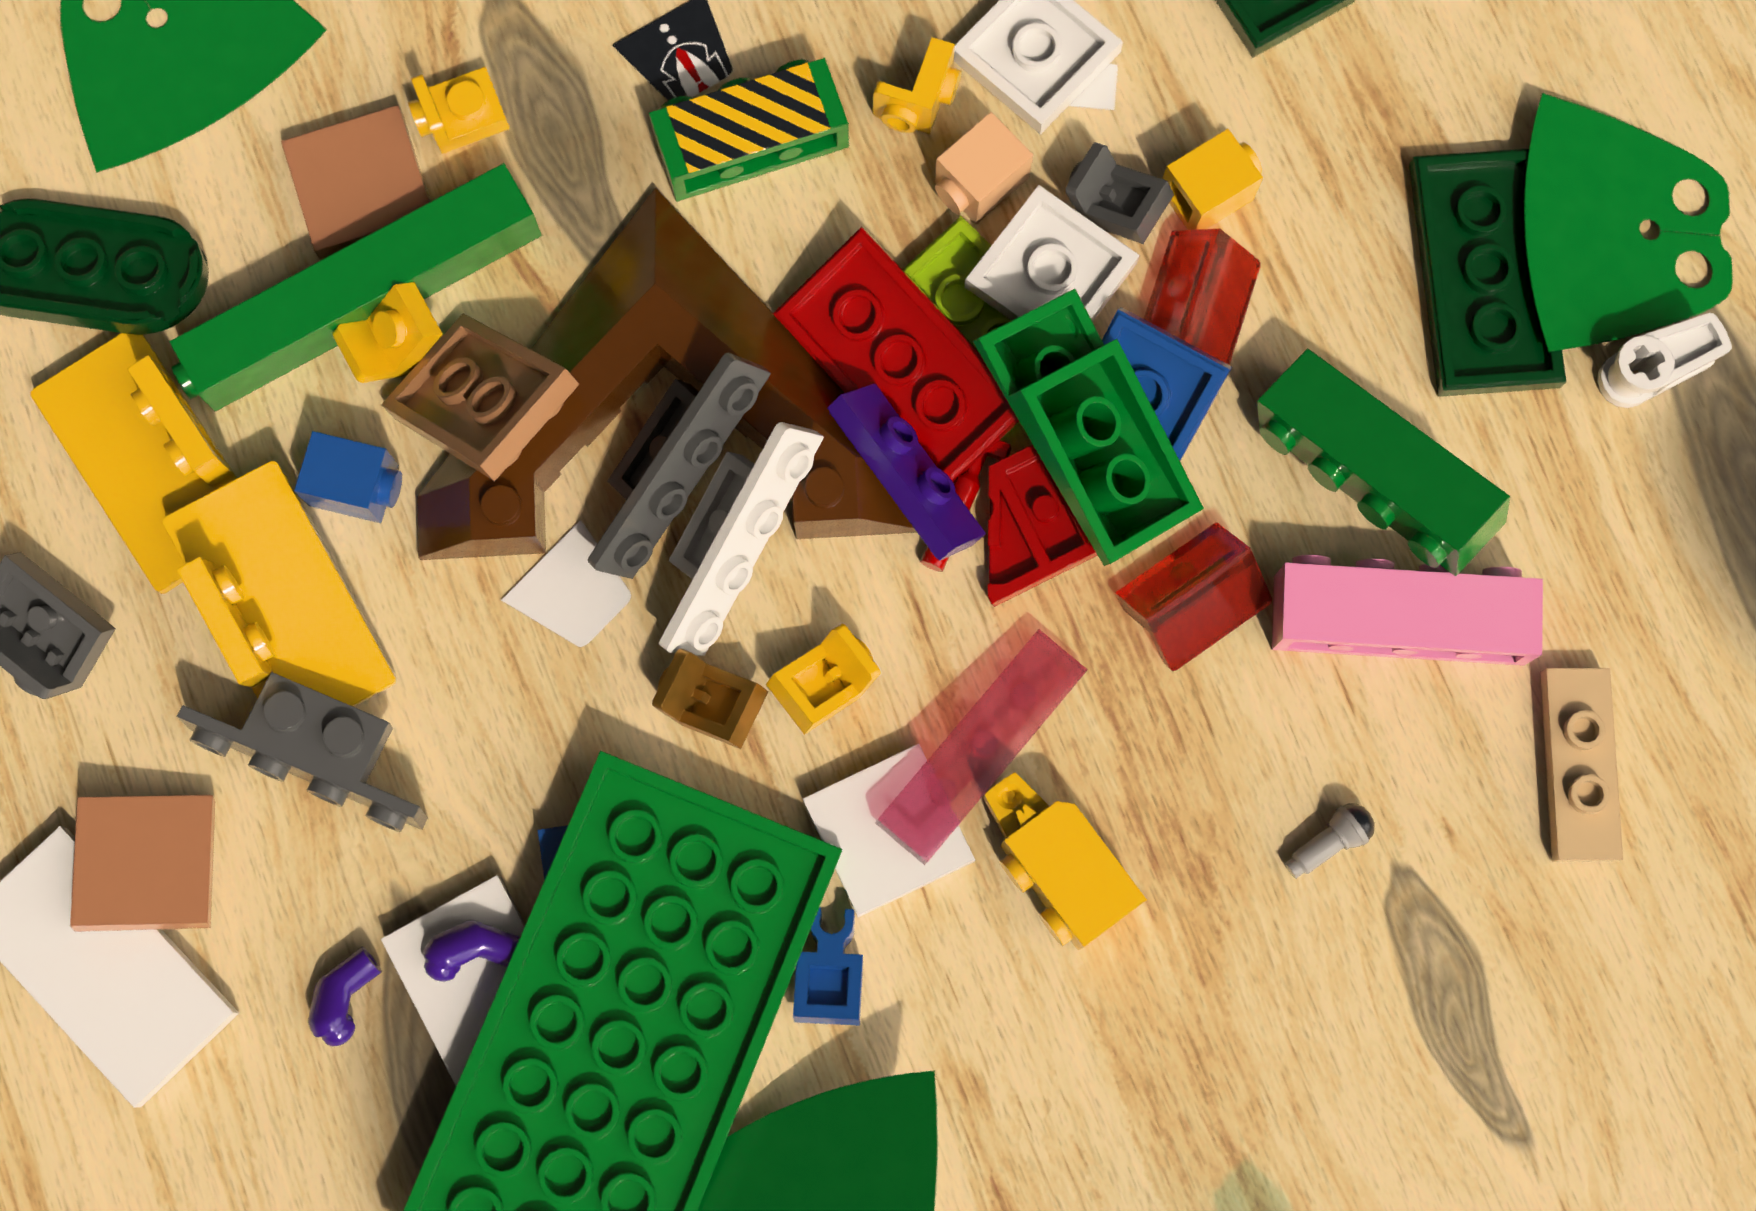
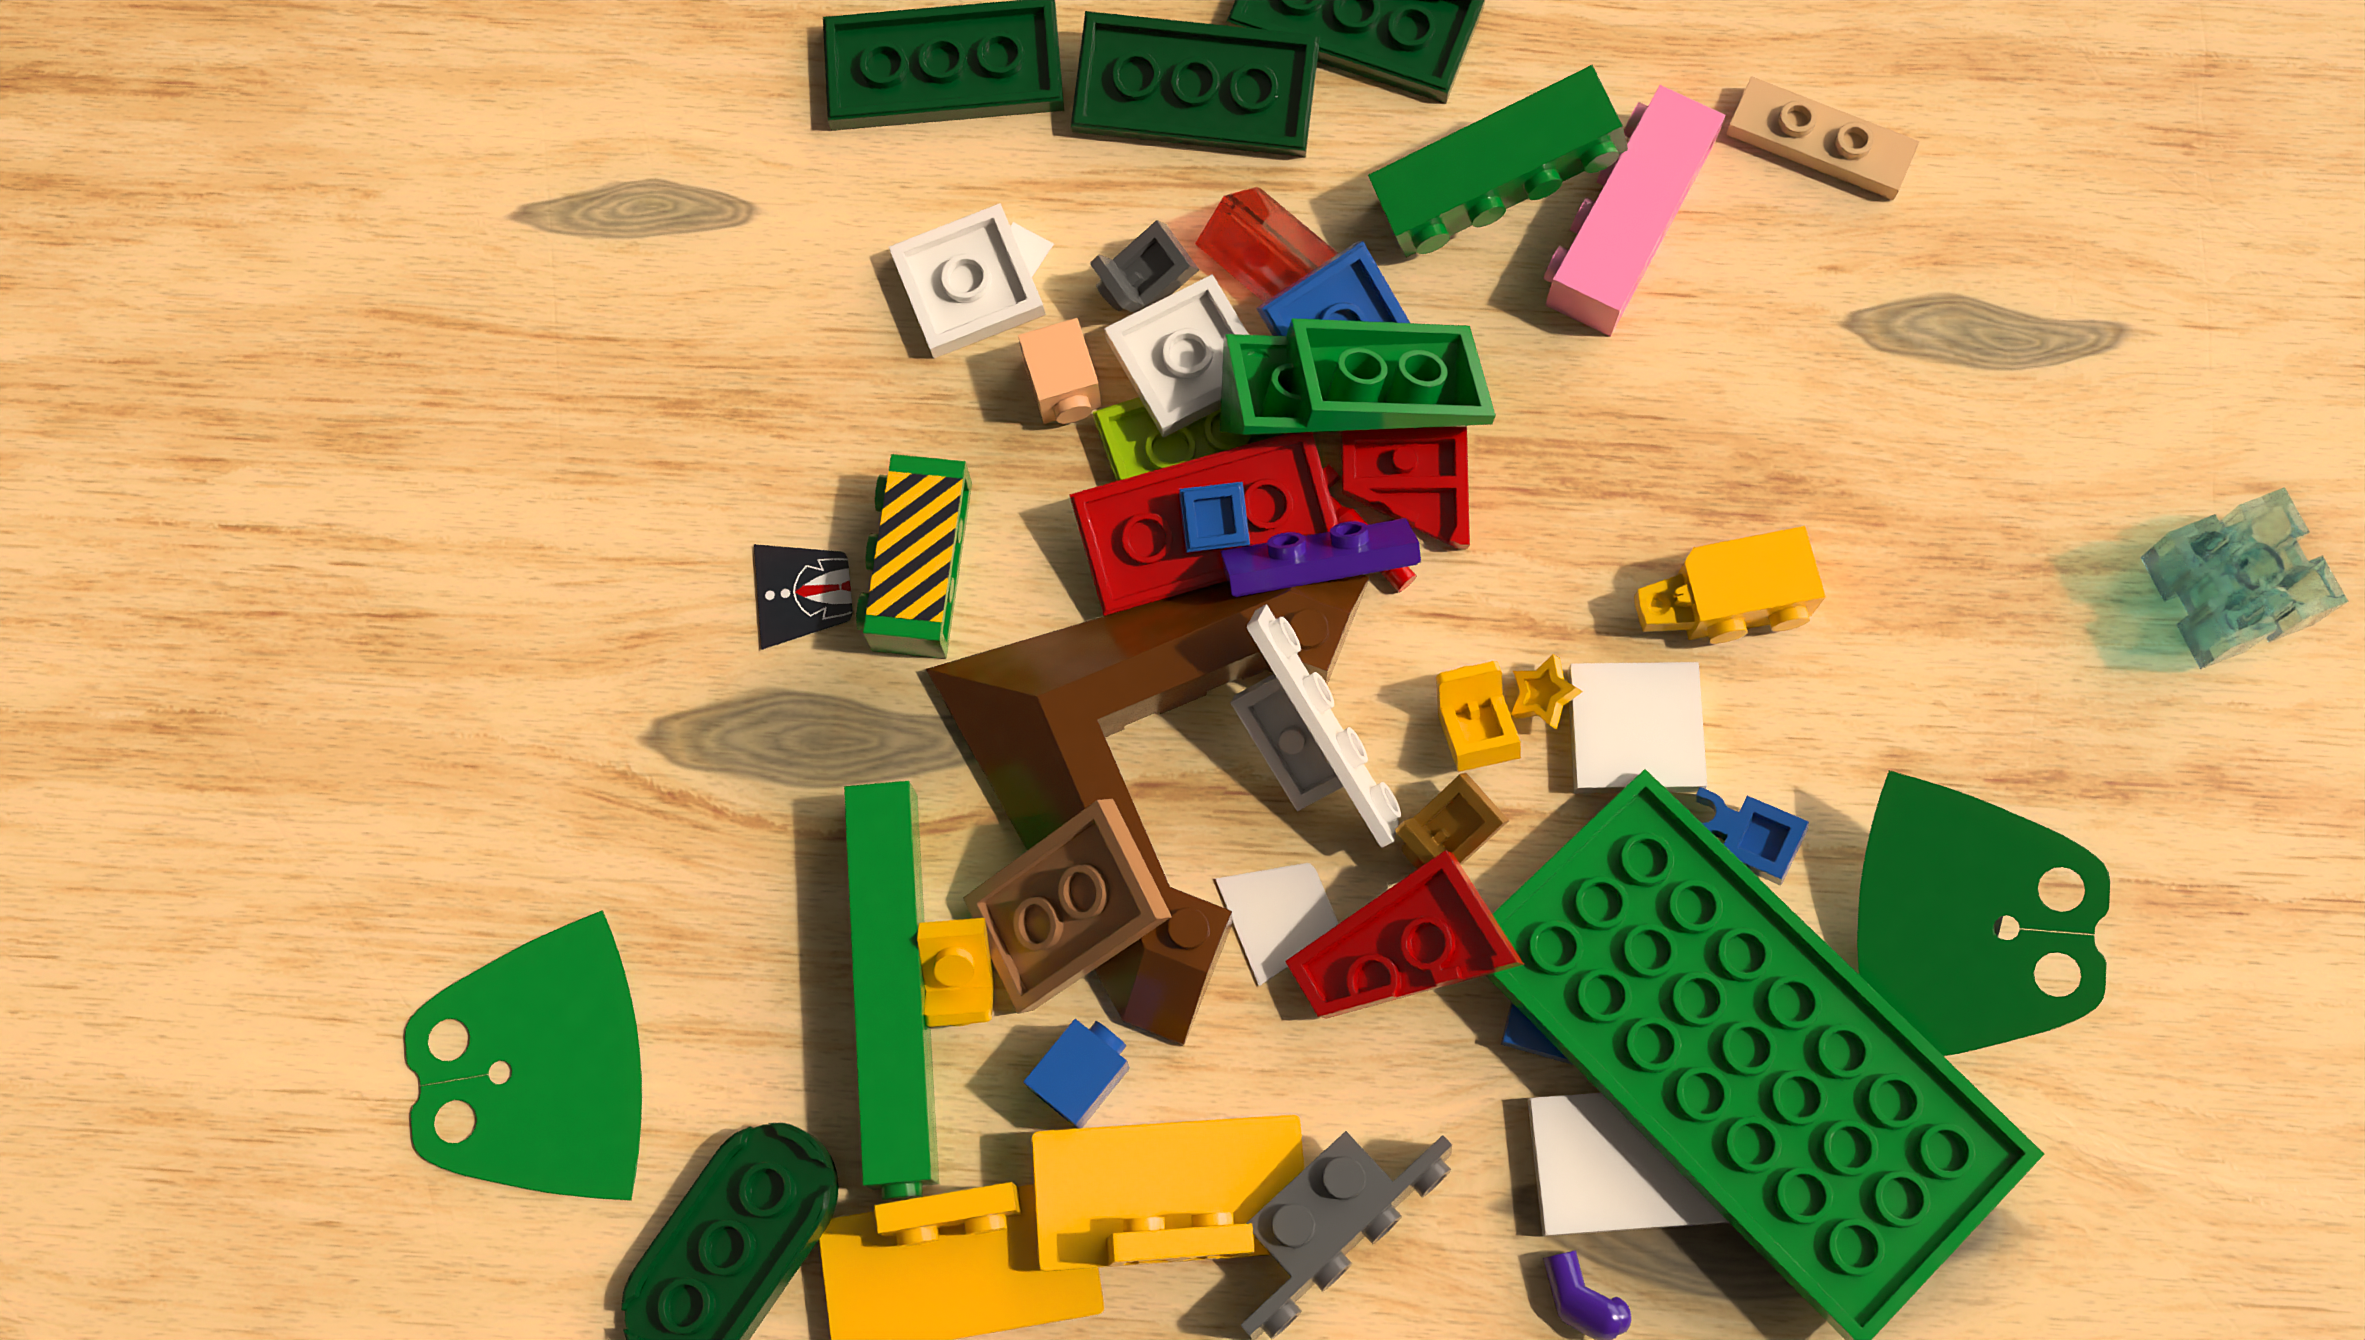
camera: 60 degrees left, 5 degrees down
nougat tile [281,105,431,260] -> none
yellow bracket [407,66,510,154] -> none
dark purple arm [424,920,520,982] -> none
dark grey bracket [587,353,771,579] -> none
yellow bracket [873,37,962,134] -> none
clear pink tile [875,629,1088,865] -> none
clear red panel [1115,522,1272,671] -> none
yellow brick [1162,128,1263,237] -> none
light grey piece [1284,803,1375,879] -> none
none -> dark green tile [1071,11,1320,157]
none -> blue tile [1178,482,1250,553]
none -> red wing [1285,850,1524,1019]
none -> yellow piece [1510,654,1583,730]

